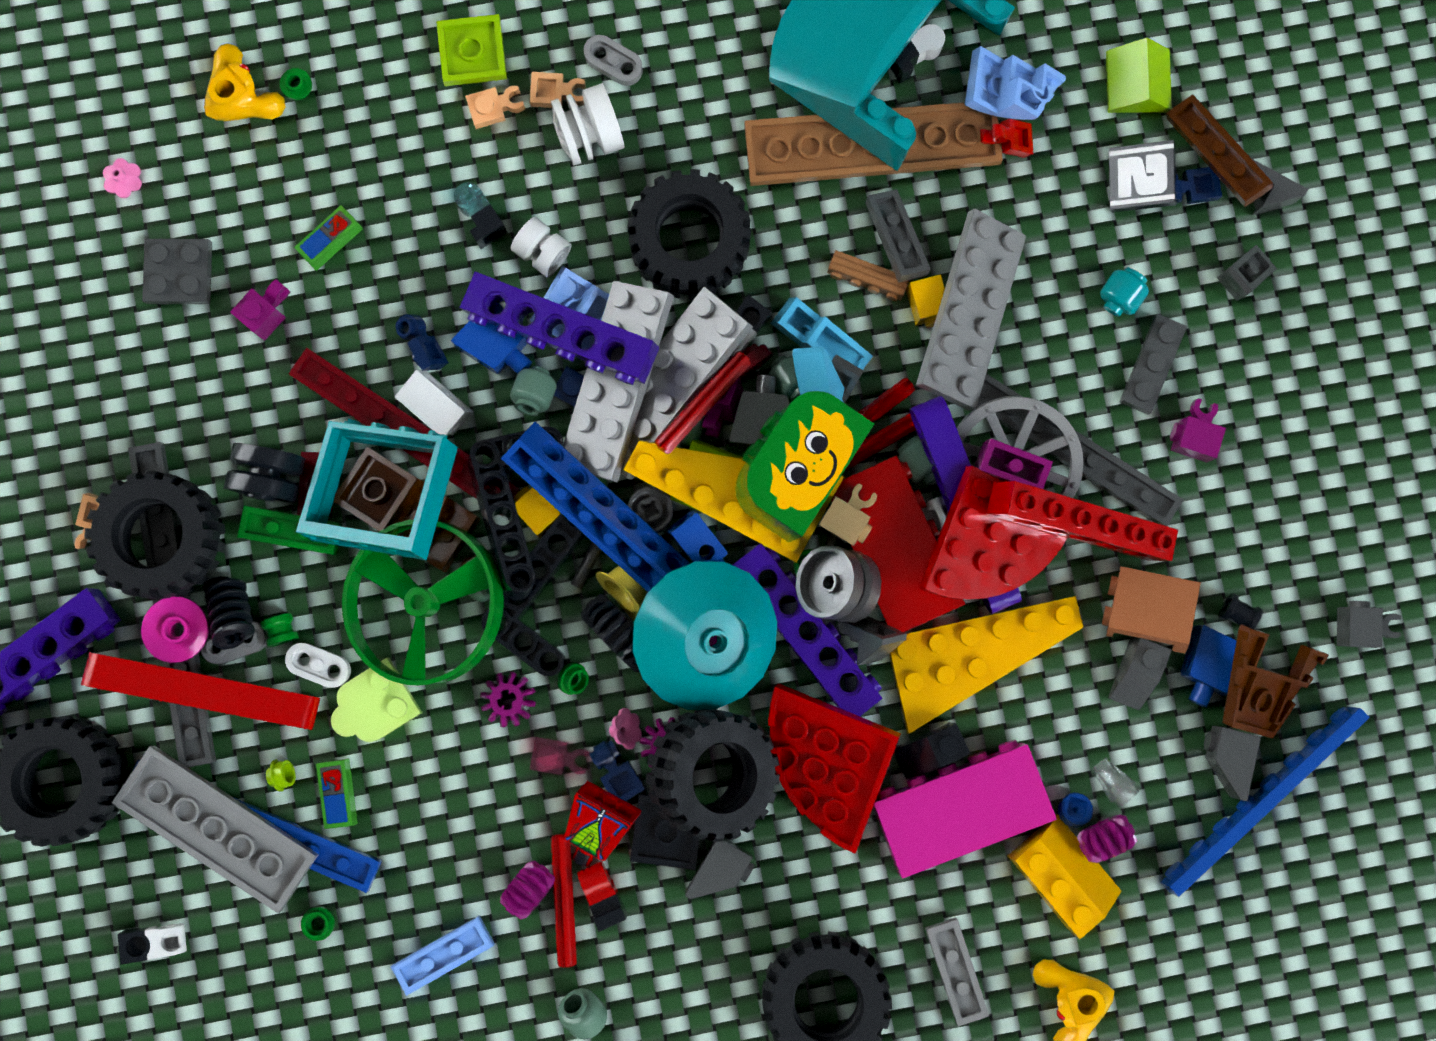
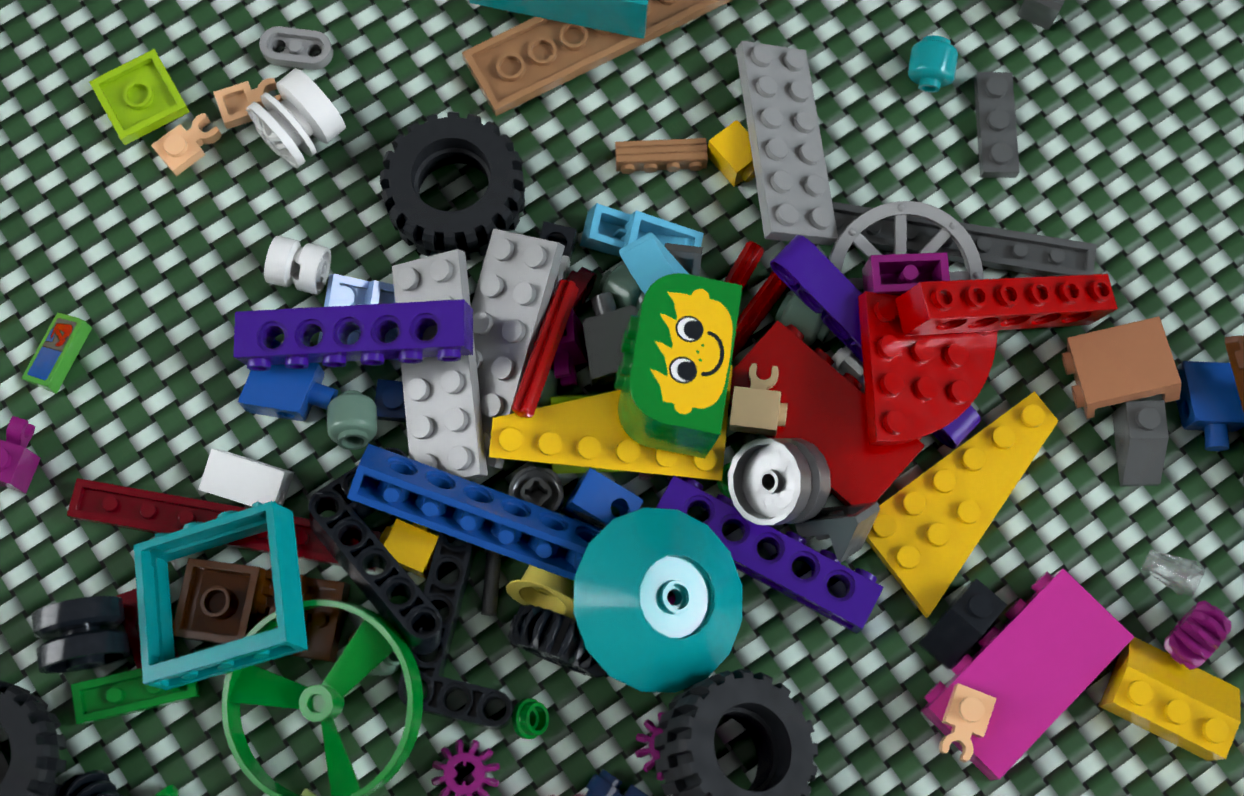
camera: 20 degrees left, 10 degrees down
dark blue plate [395,314,449,371] -> none
leg [454,182,508,249] -> none
bright pink plant [609,708,642,750] -> none
red plate [768,683,901,854] -> none
dark grey plate [865,189,931,283] -> none
blue tile [1058,793,1093,828] -> none
magenta brick [1170,398,1226,463] -> none
black bush [1218,593,1263,629] -> none
none -> light nougat plate [939,683,997,762]

